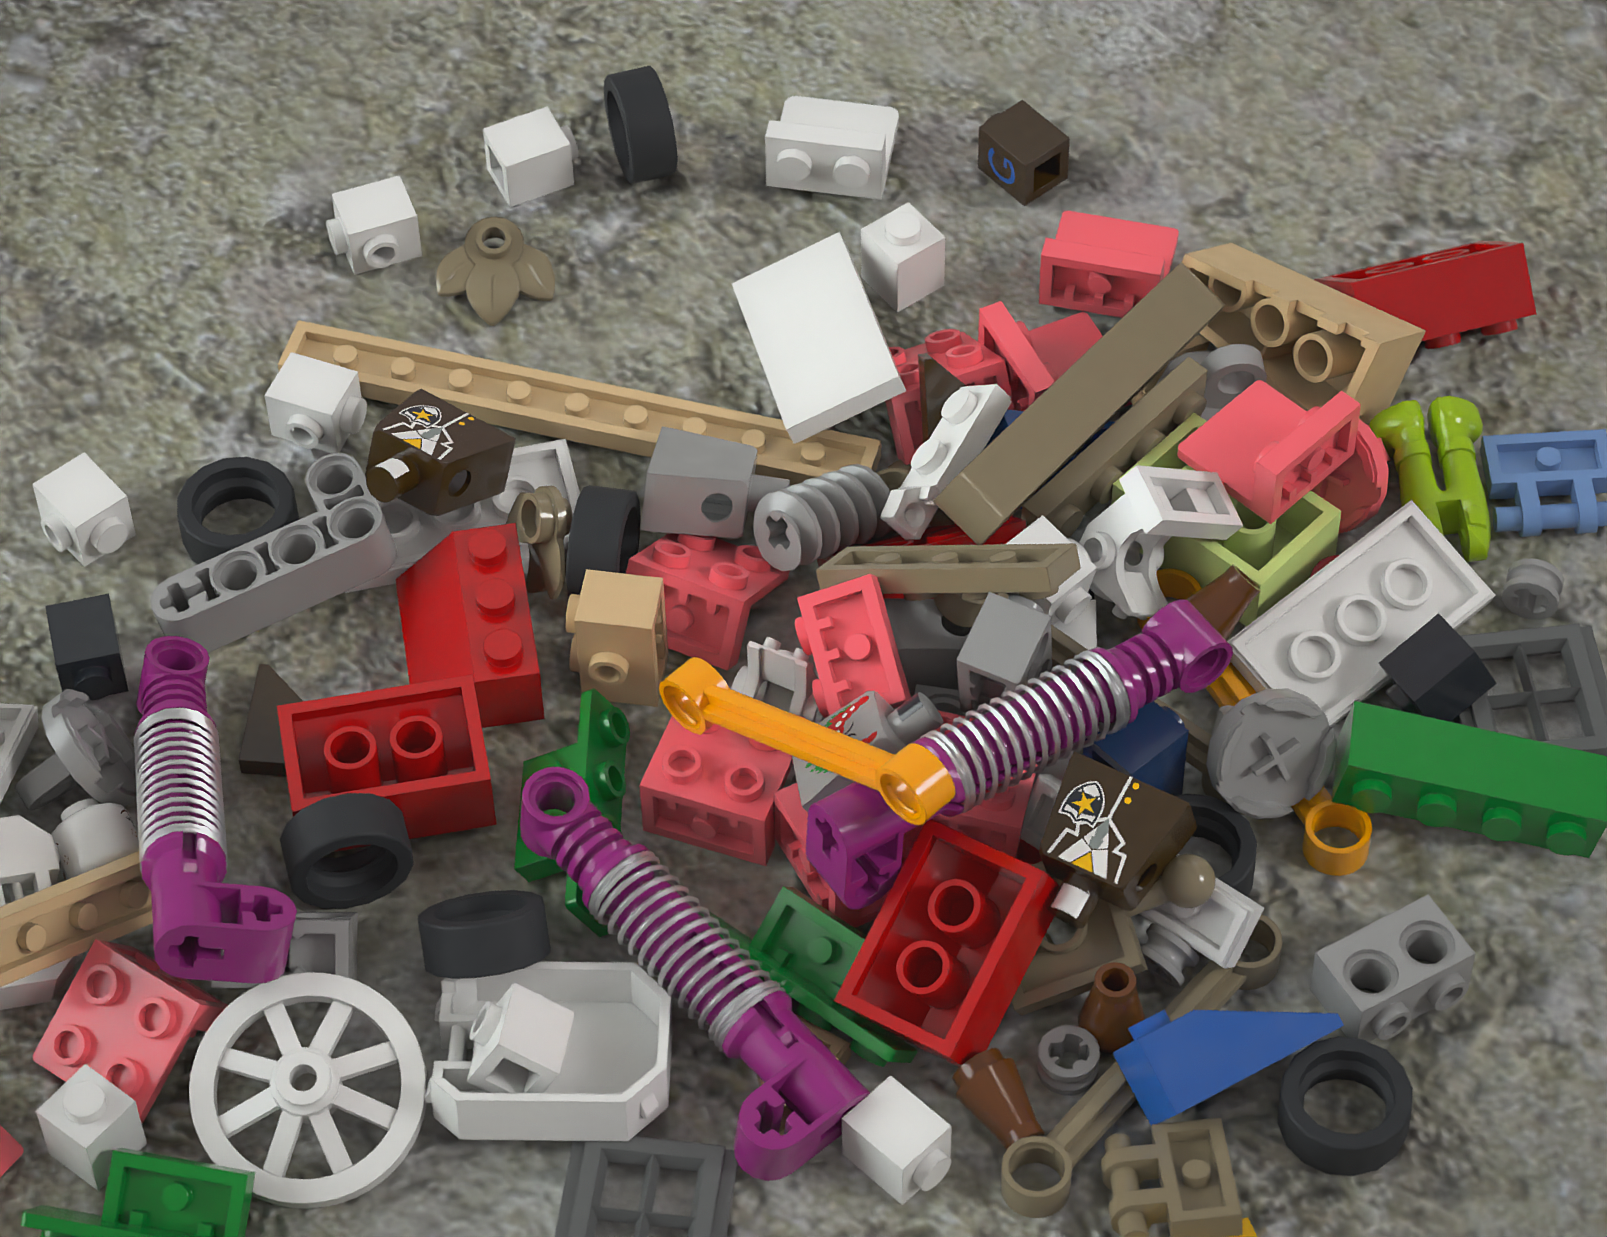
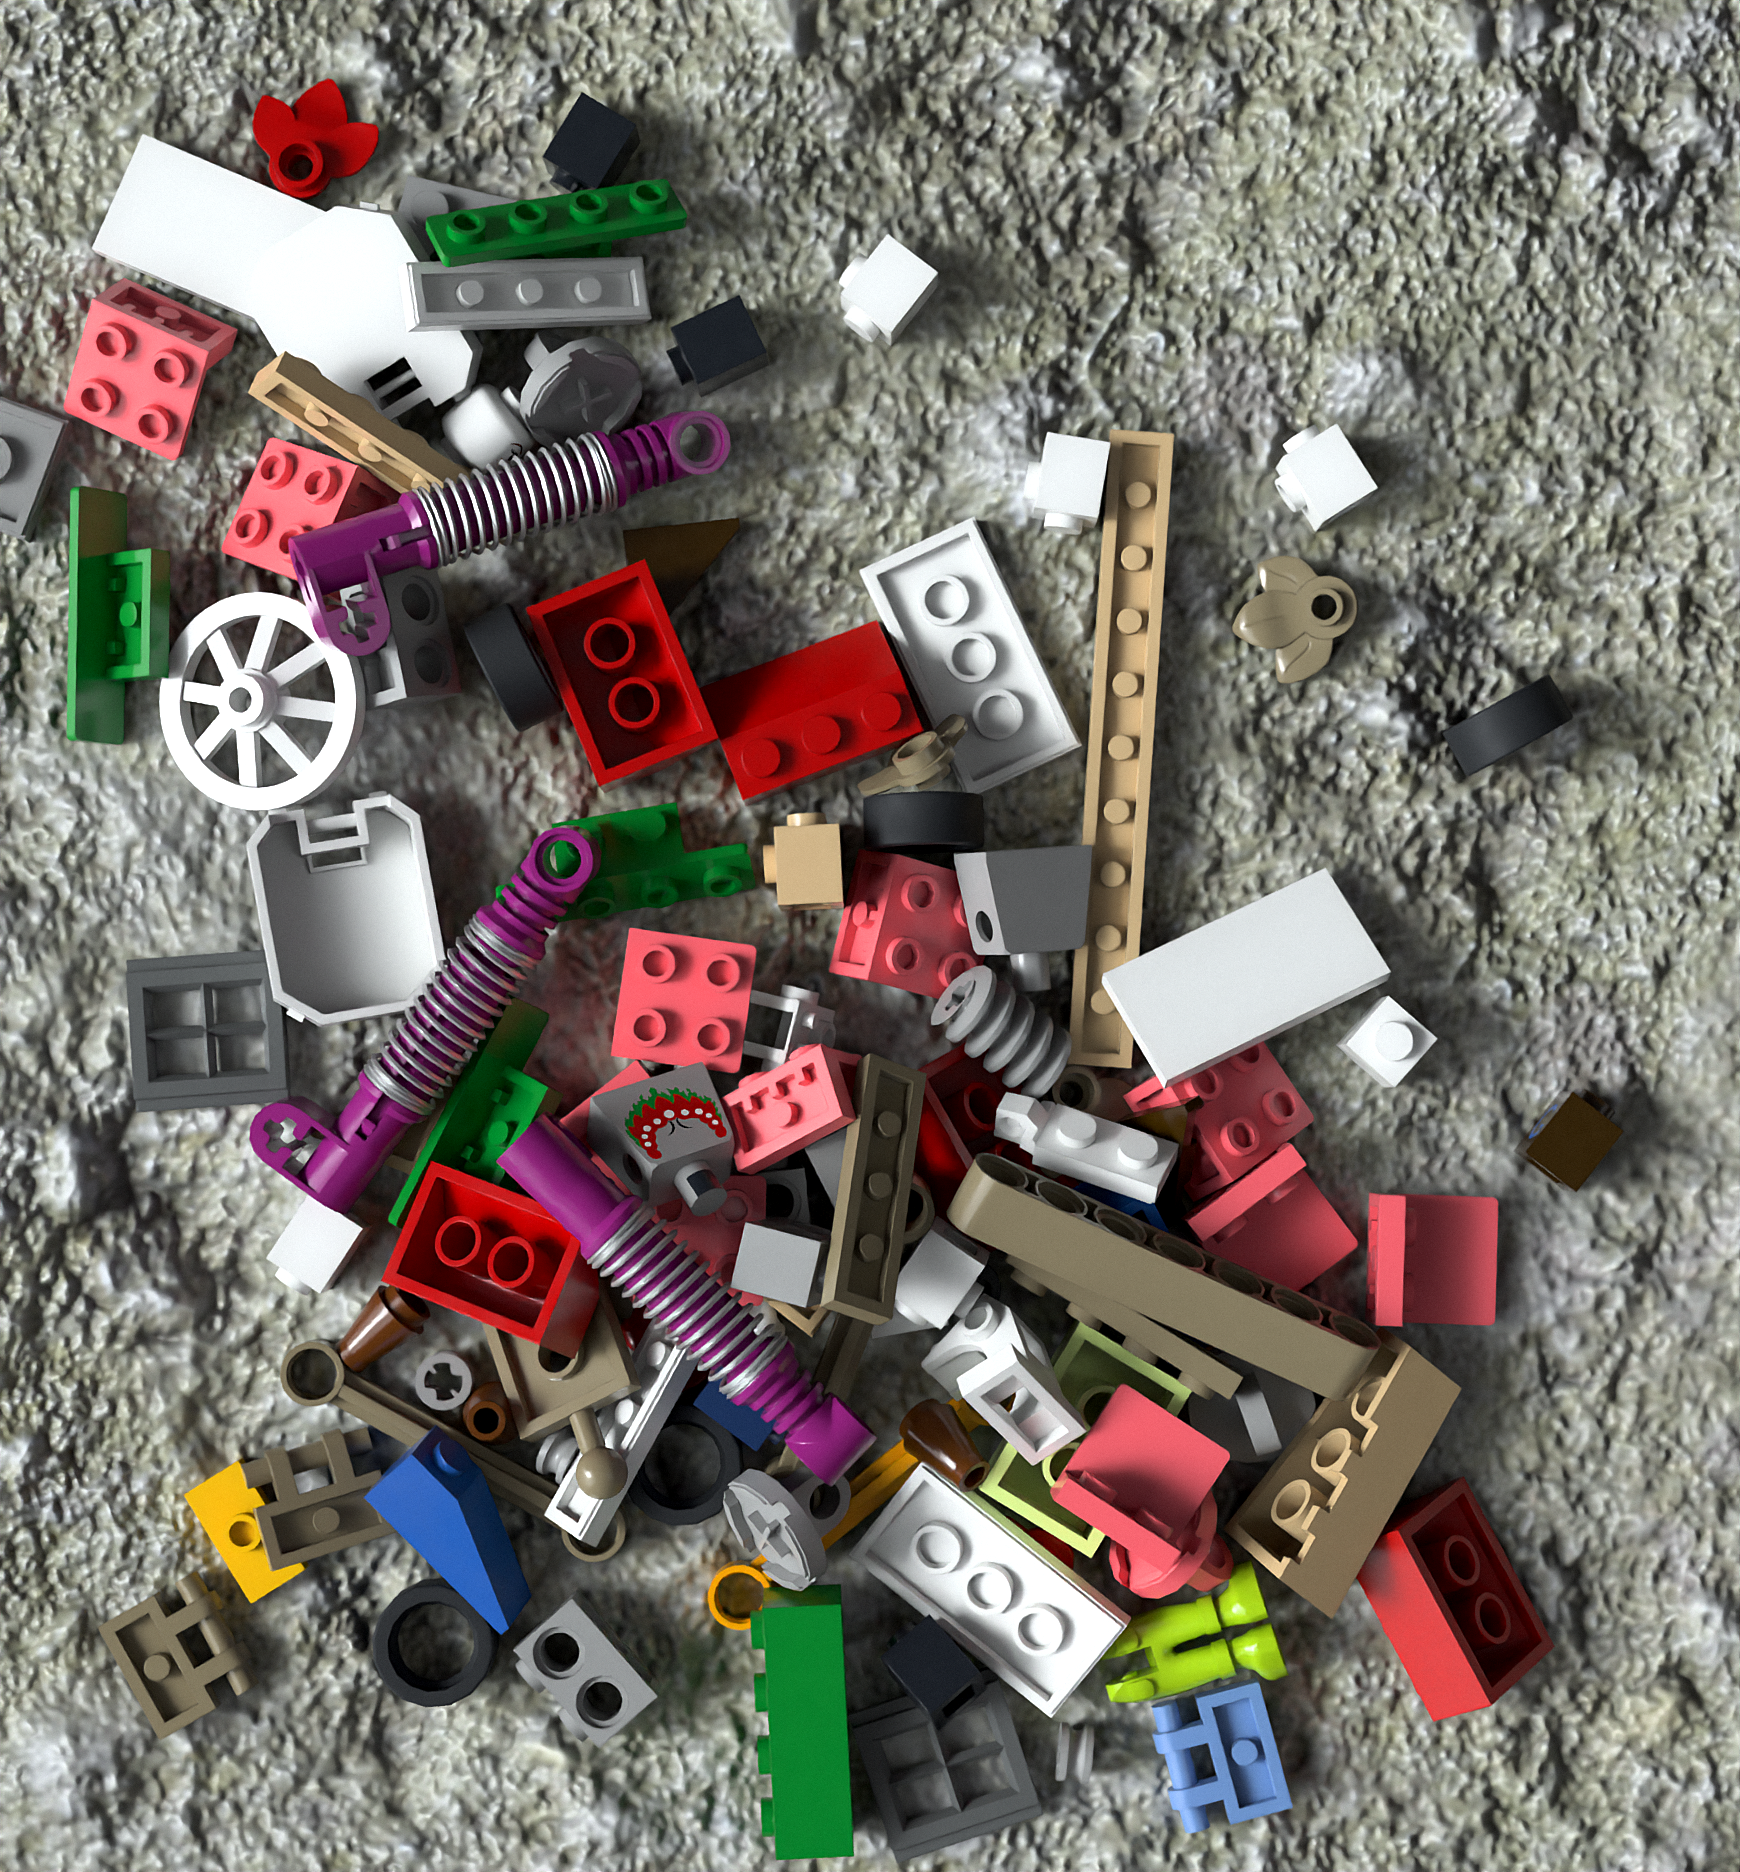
camera: 80 degrees right, 35 degrees up
white brick [36,1064,147,1191] -> none
light grey beam [150,453,397,653] -> none
black tyre [177,457,299,564] -> none
dark brown torso [365,389,516,516] -> none
black tyre [418,890,551,979] -> none
white brick [467,982,575,1093] -> none
white brick [483,106,579,207] -> none
light orange piece [659,657,955,825] -> none
white bracket [765,96,899,200] -> none
dark brown torso [1039,751,1197,928] -> none

